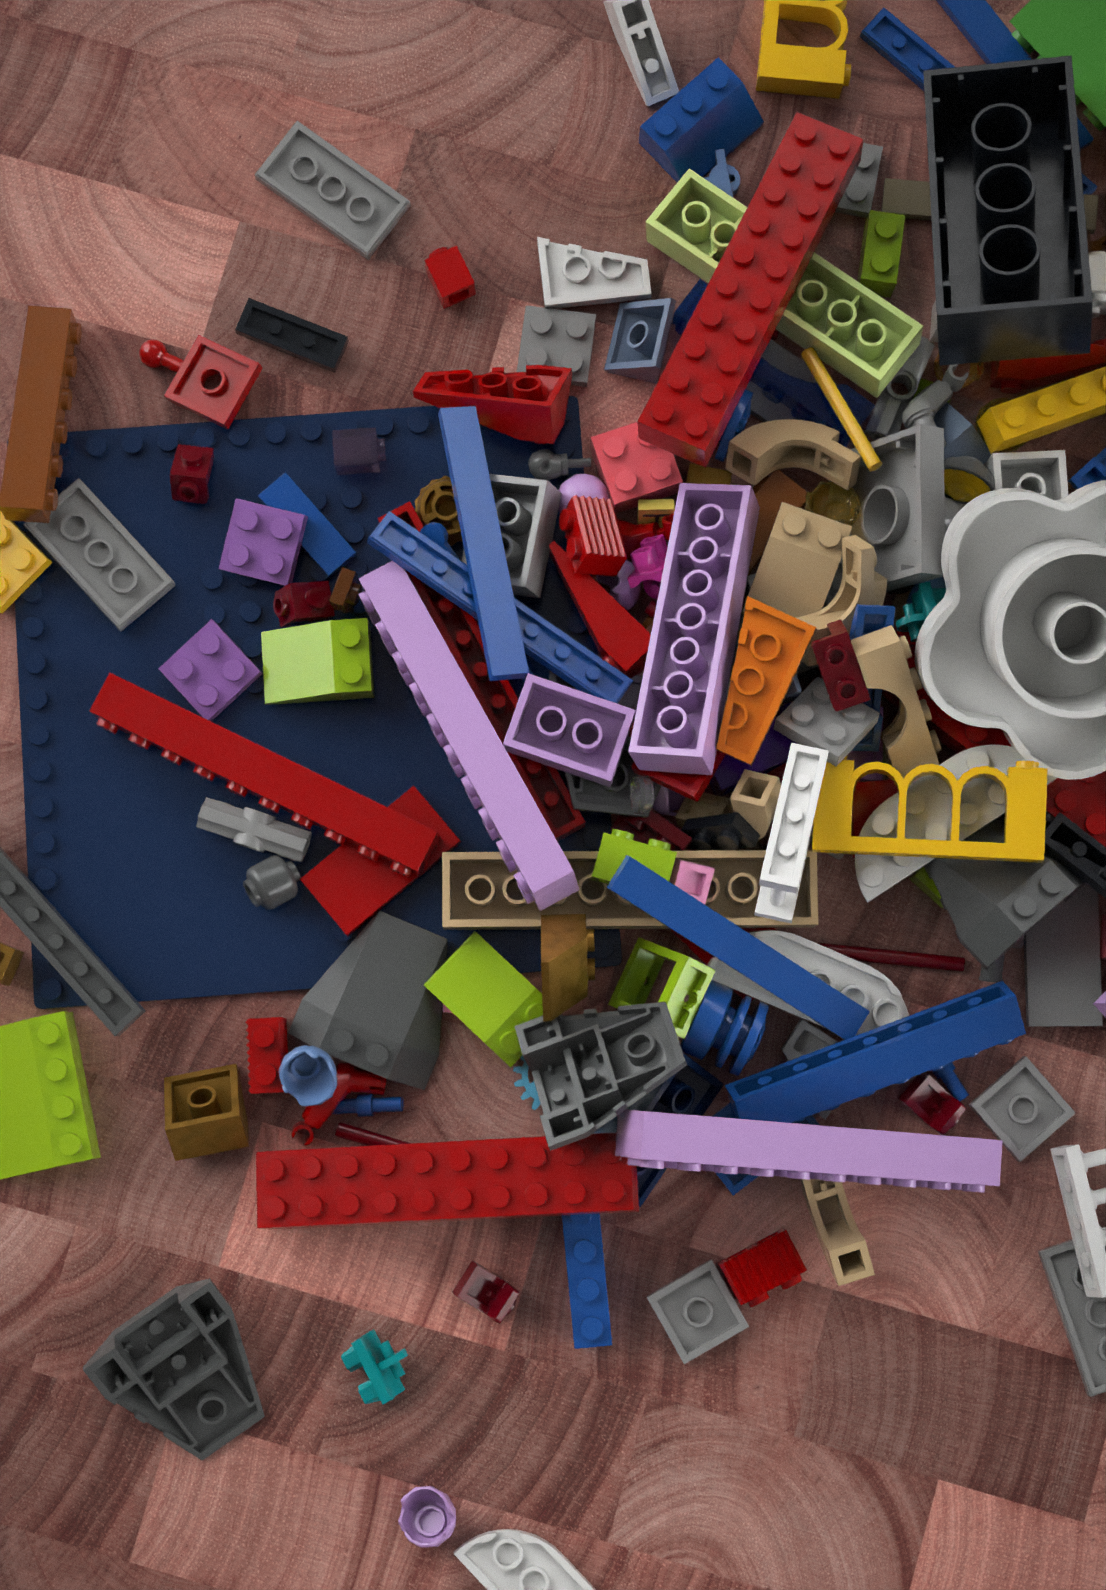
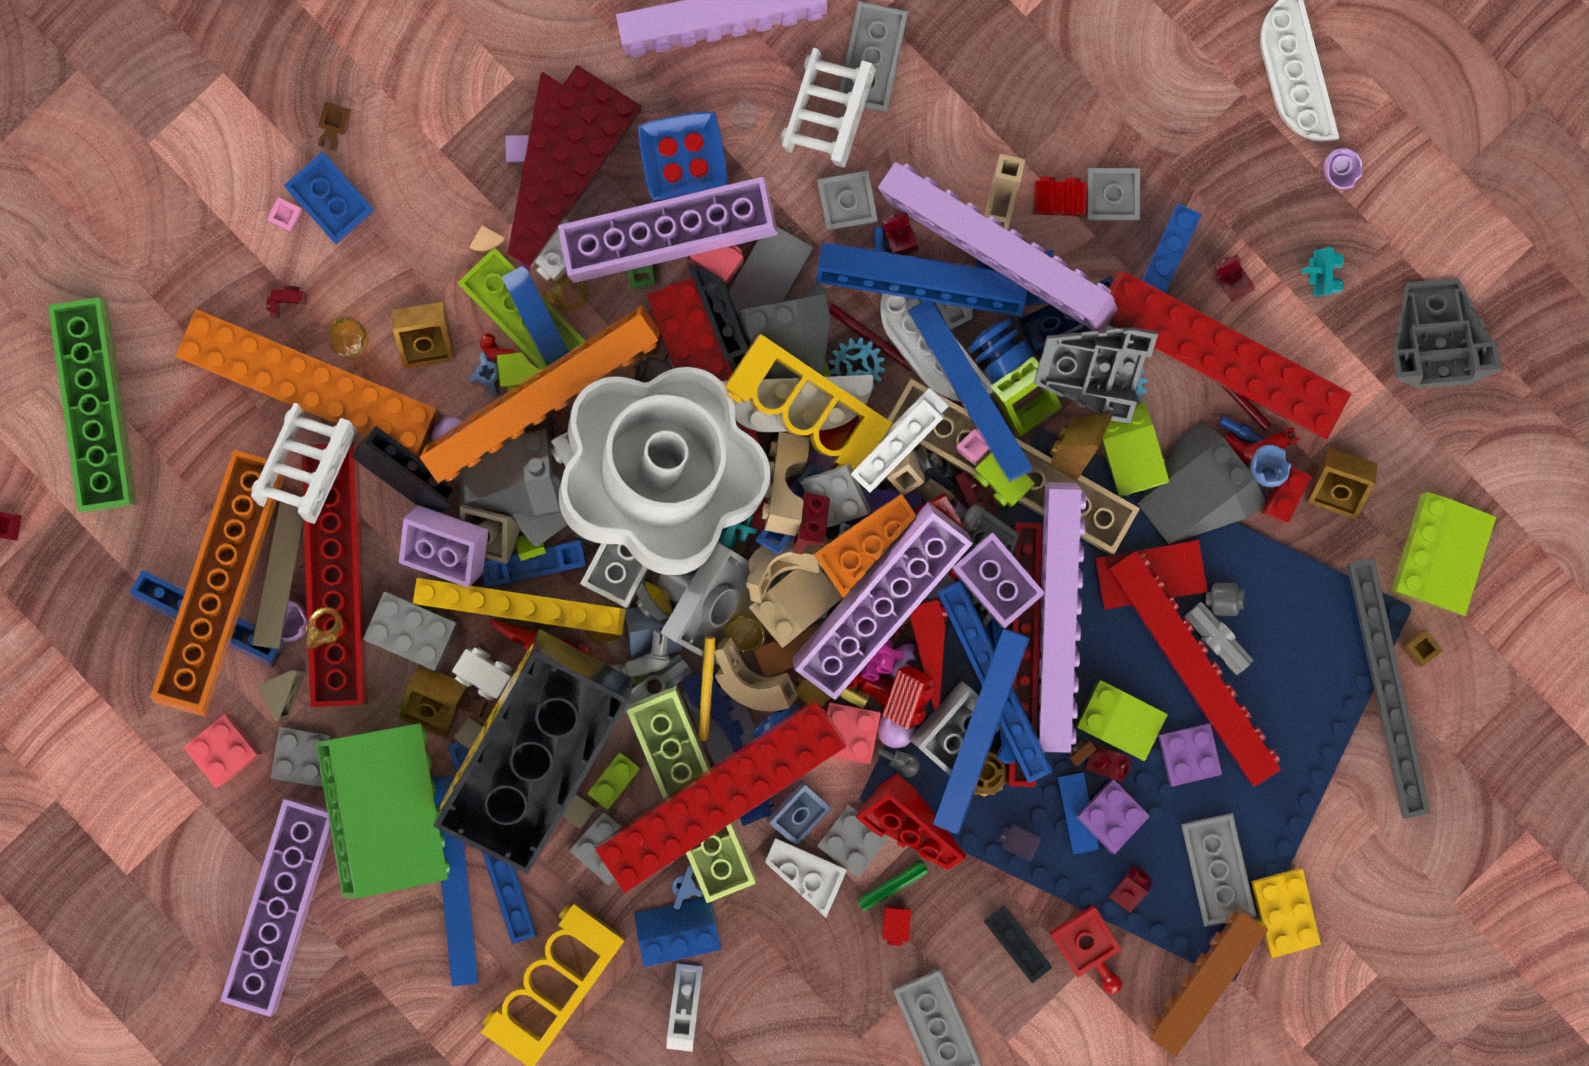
camera: 145 degrees left, 5 degrees up
none -> medium azure gear [829,338,885,390]
none -> green axle [858,861,928,911]

